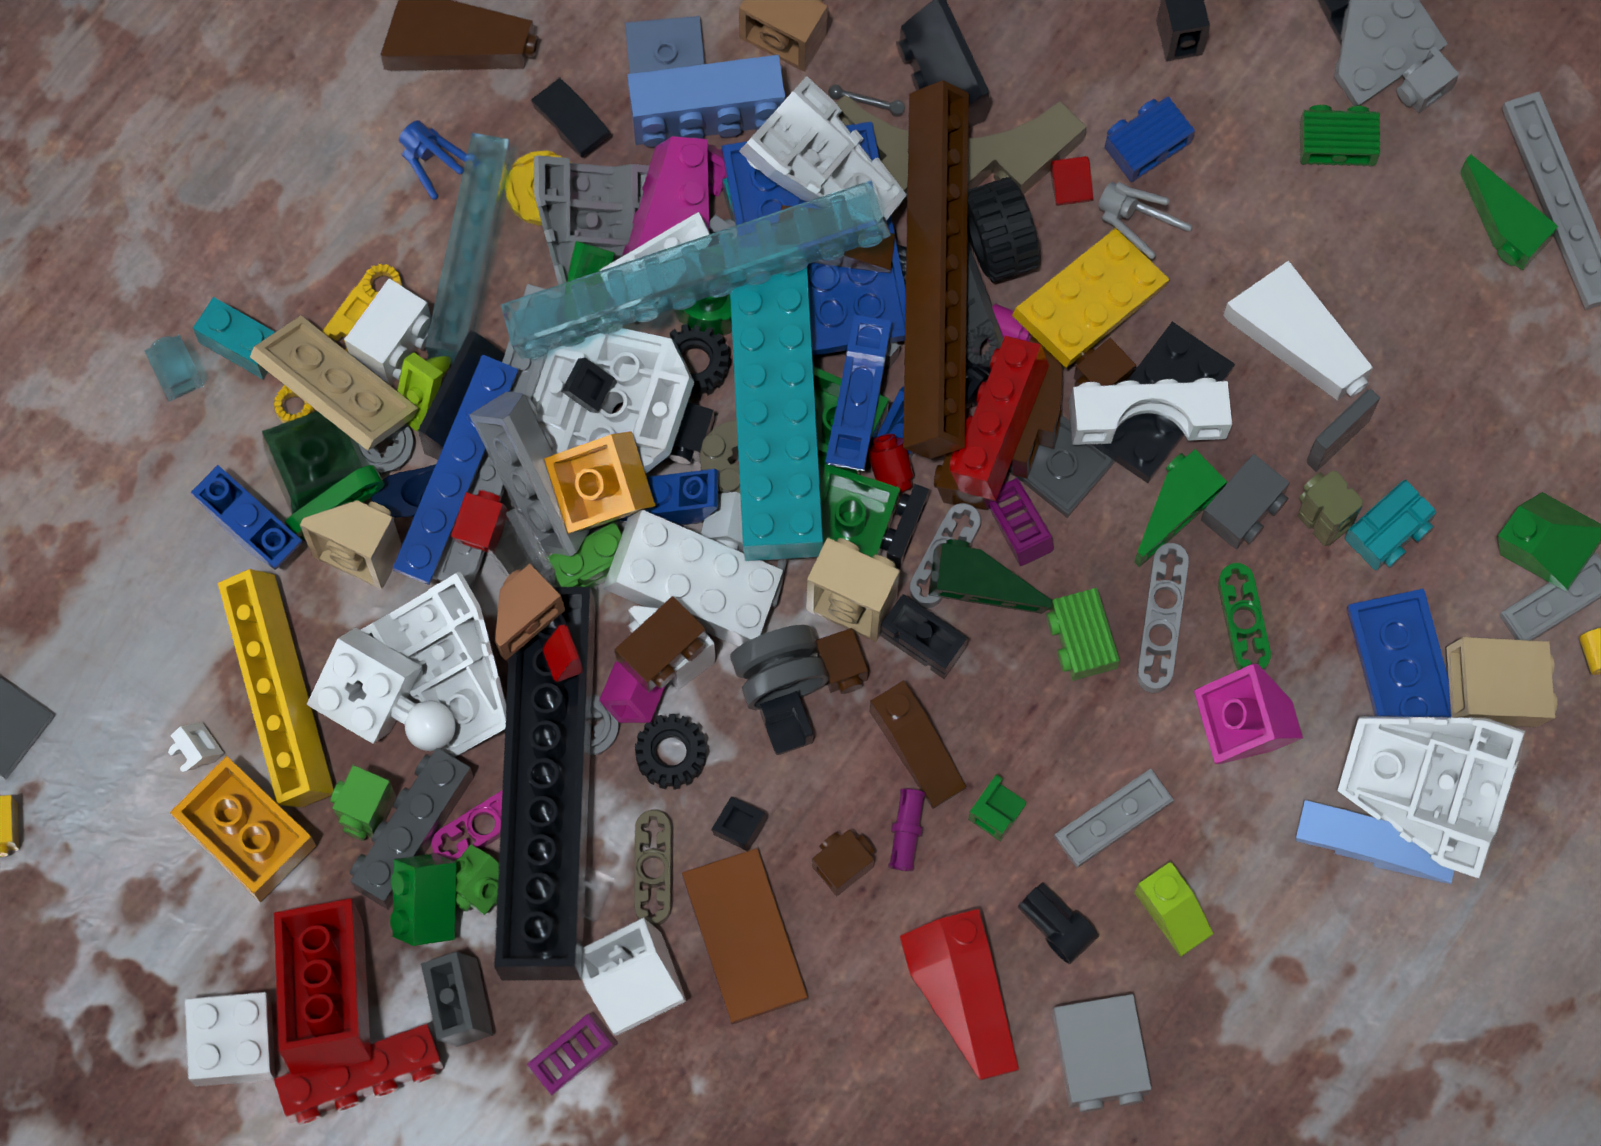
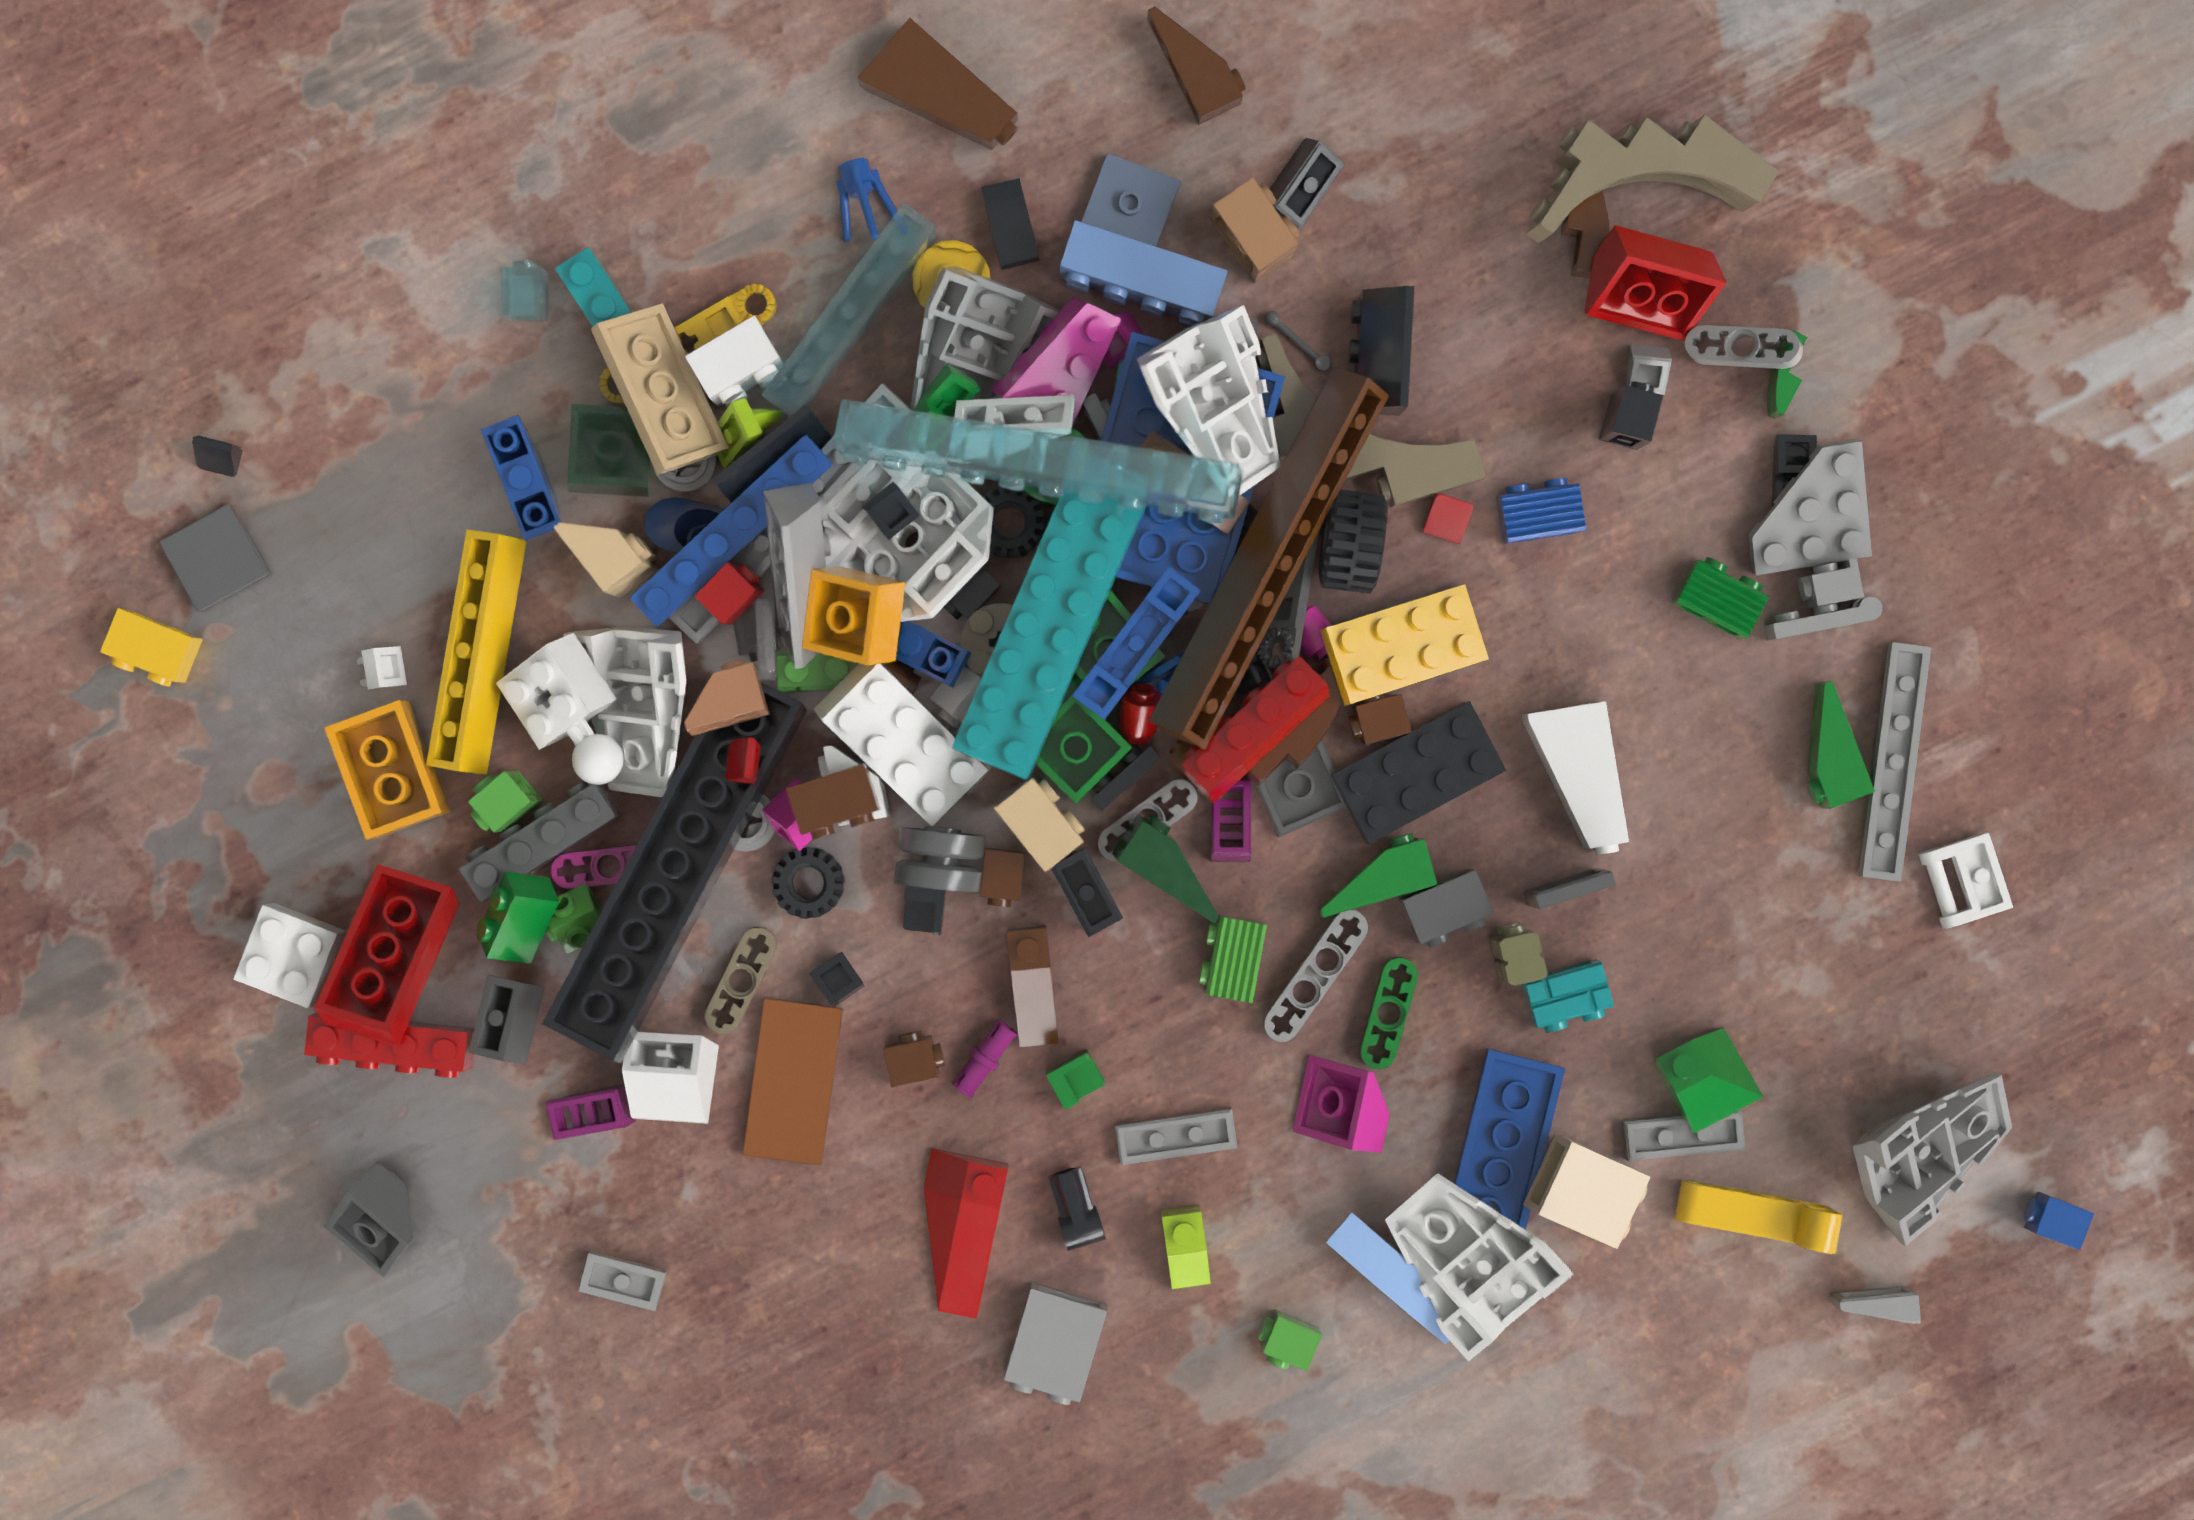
camera: 25 degrees right, 15 degrees up
green beam [285,465,384,541] -> none
white arch [1069,378,1232,445] -> none
light grey plant [1098,182,1192,259] -> none
none -> bright green brick [1257,1310,1322,1371]
none -> light grey plate [1764,597,1883,641]

